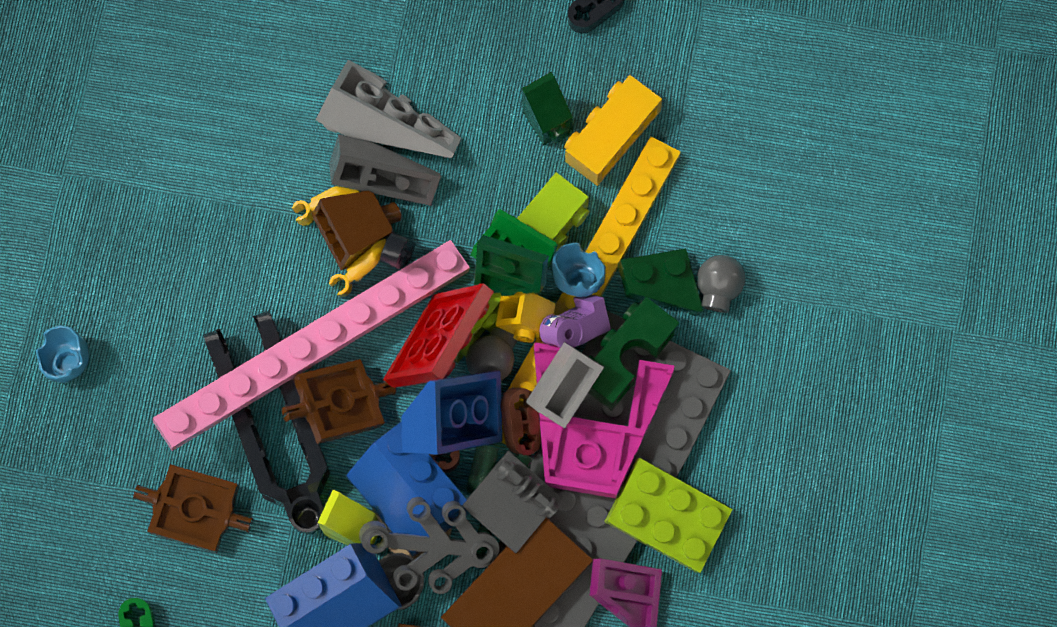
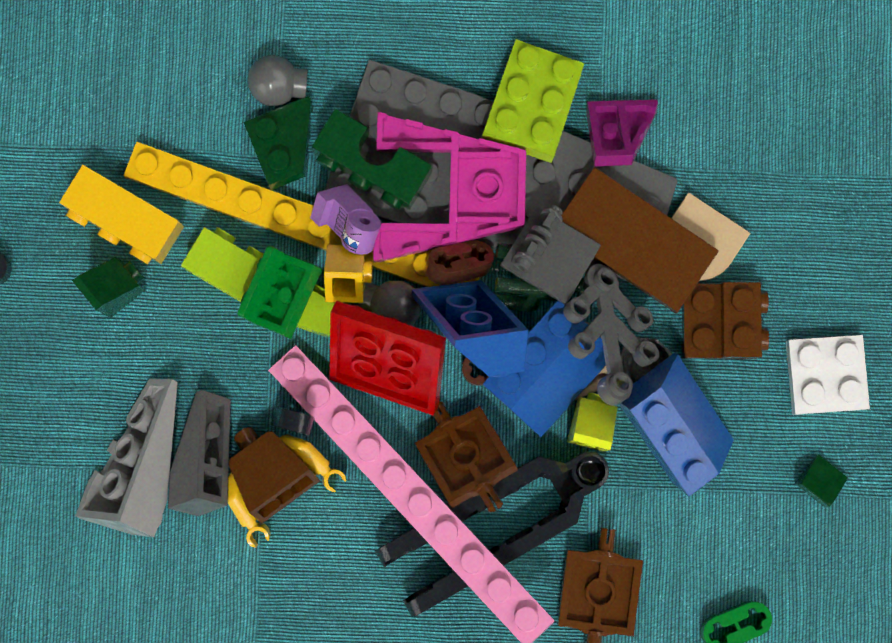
camera: 105 degrees left, 10 degrees up
dark green wing [474,235,549,296] -> none
light grey brick [526,342,604,428] -> none
dark azure hair [552,243,606,297] -> none

